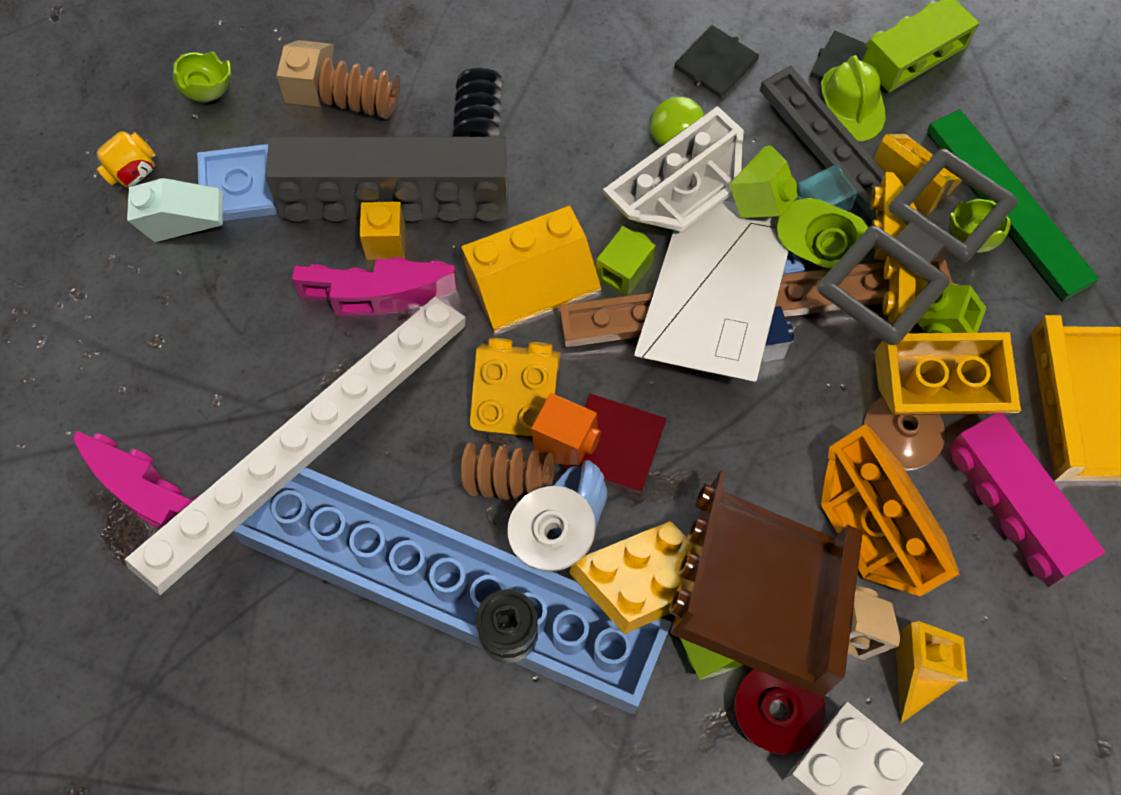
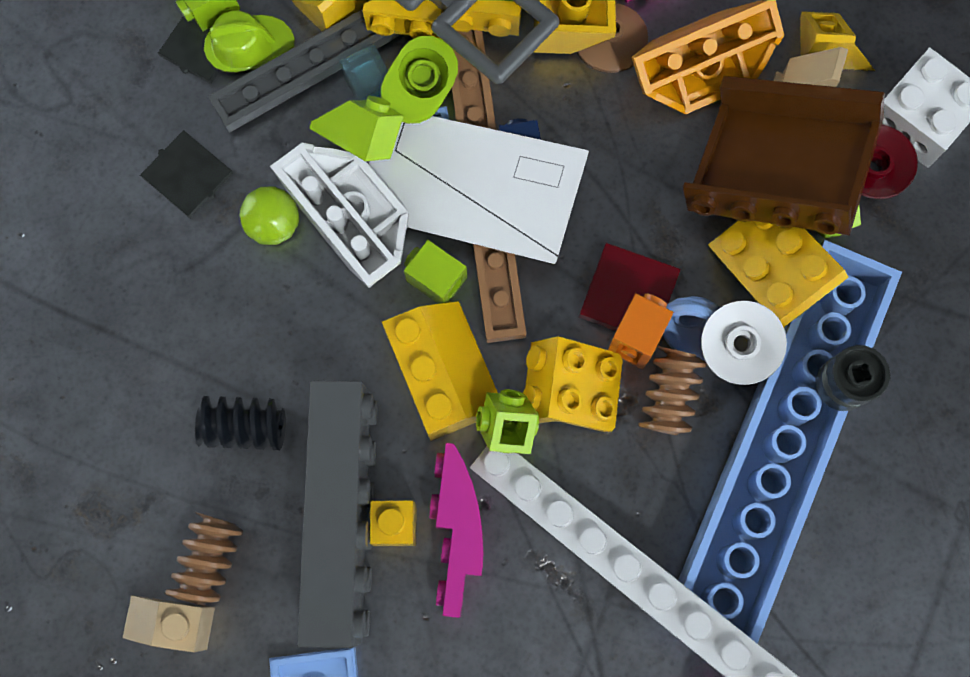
camera: 85 degrees left, 10 degrees up
none -> lime brick [476,389,539,454]

